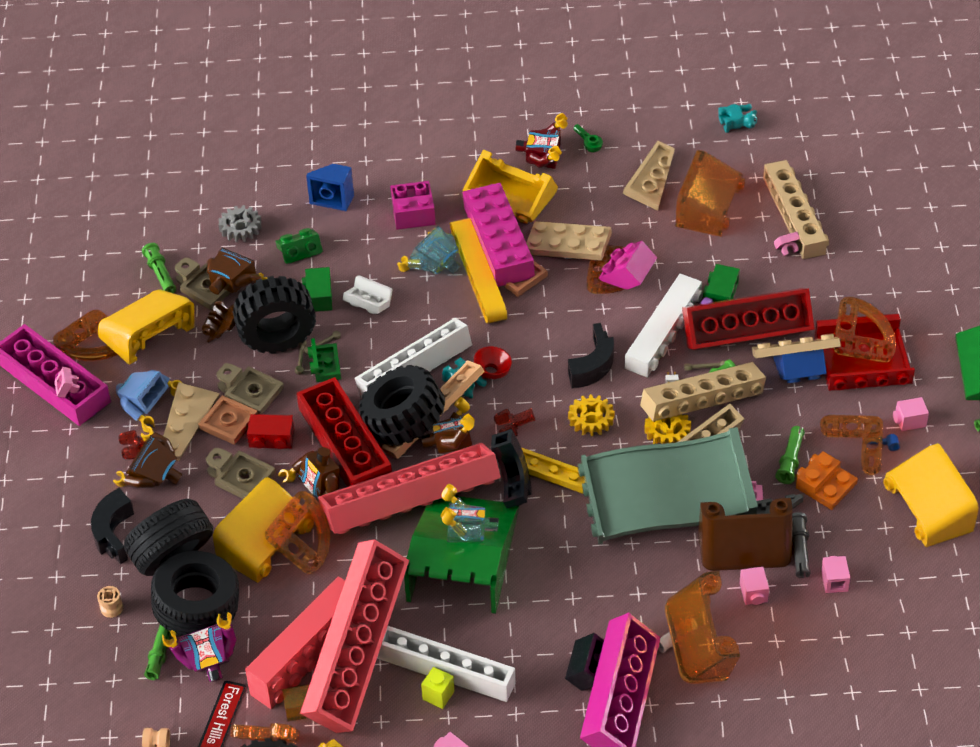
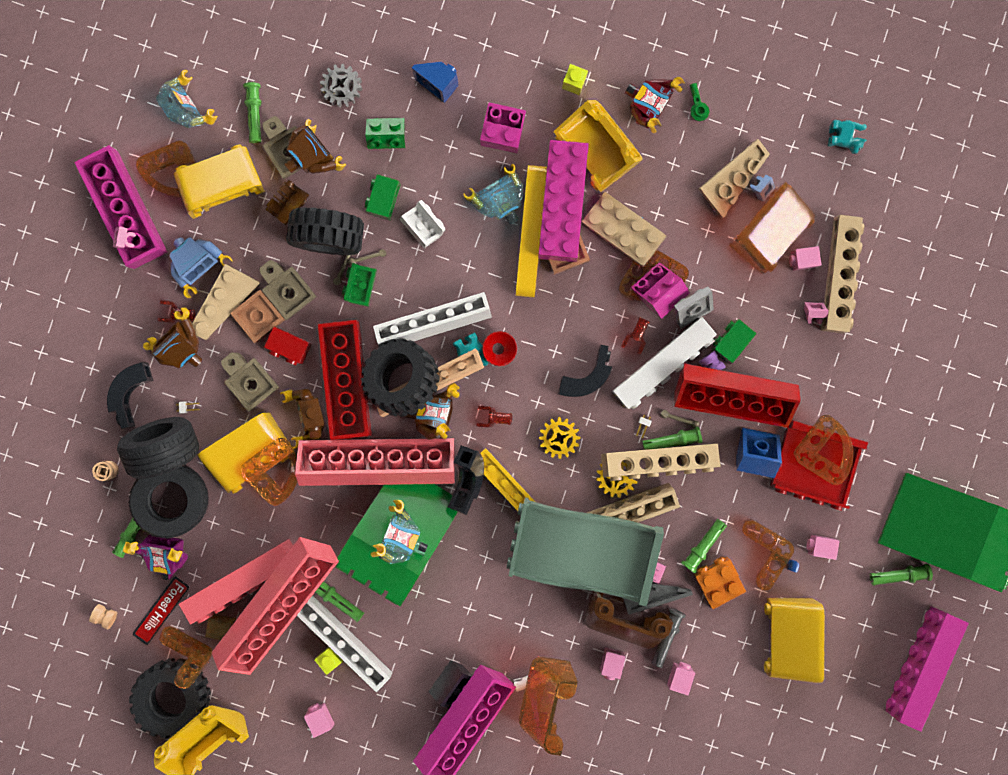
camera: 15 degrees right, 40 degrees up
tan wing [752,334,841,358] -> none
none -> clear light blue torso [156,70,218,128]
none -> bright green pin [315,581,364,622]
none -> neon yellow brick [562,64,588,96]
none -> clear red piece [621,317,650,355]
none -> light grey plate [674,286,714,329]
none -> light blue tile [750,175,775,202]
none -> bright pink brick [789,246,821,271]

